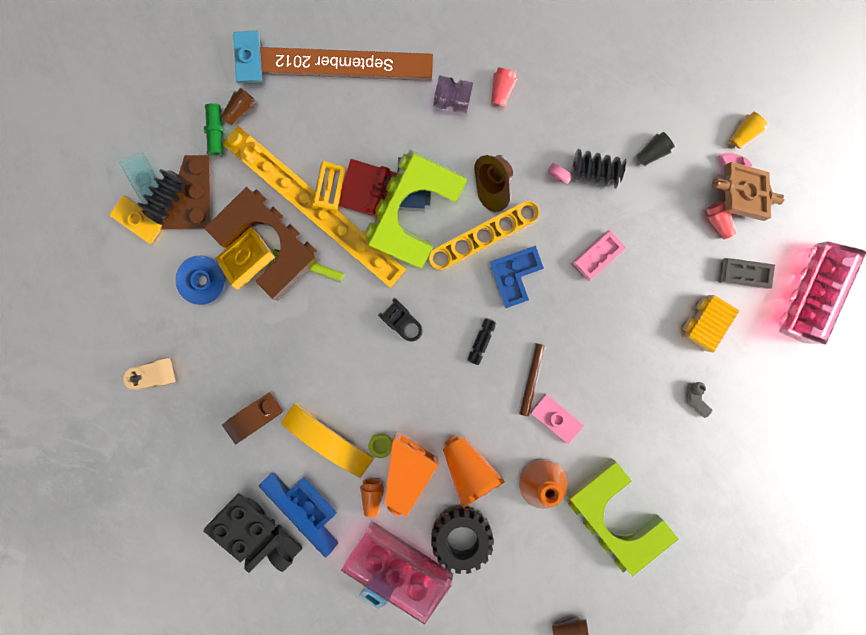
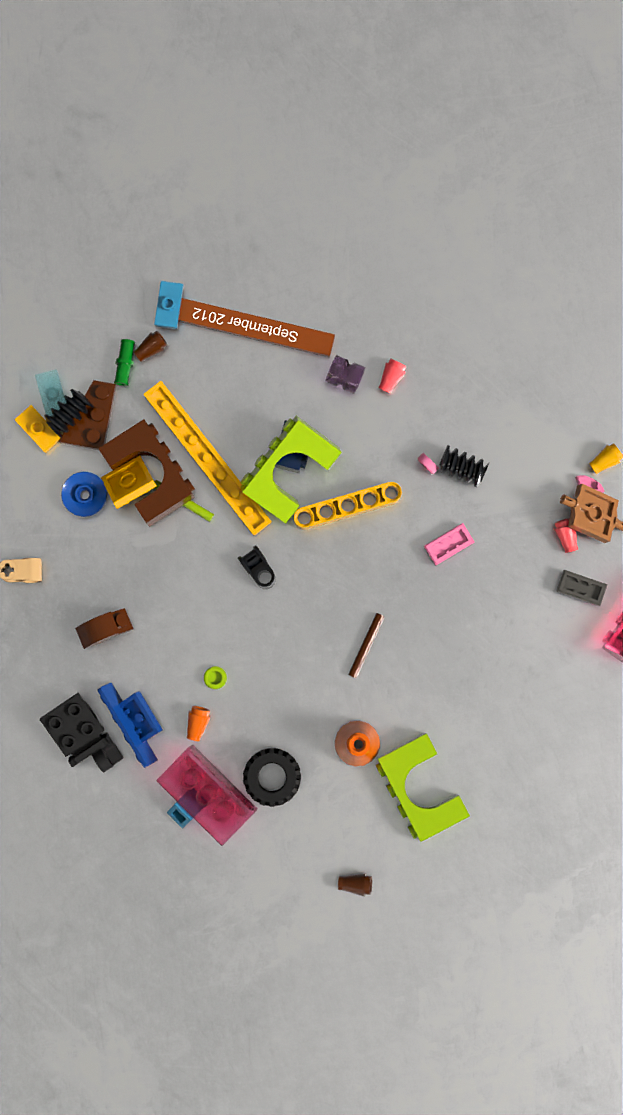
camera: 10 degrees right, 5 degrees down
yellow plate [222,126,262,163] -> none
yellow slope [280,403,375,478] -> none
yellow tile [312,161,346,214] -> none
red hinge [338,159,397,217] -> none
orange slope [385,432,439,517] -> none
orange cone [443,435,505,508] -> none
black axle [468,318,497,365] -> none
reddish brown piece [474,155,513,212] -> none
blue plate [489,246,544,308] -> none
bright pink plate [530,394,584,444] -> none
pearl dark grey cone [636,132,675,167] -> none
yellow brick [683,295,739,353] -> none
dark grey arm [688,382,713,418] -> none

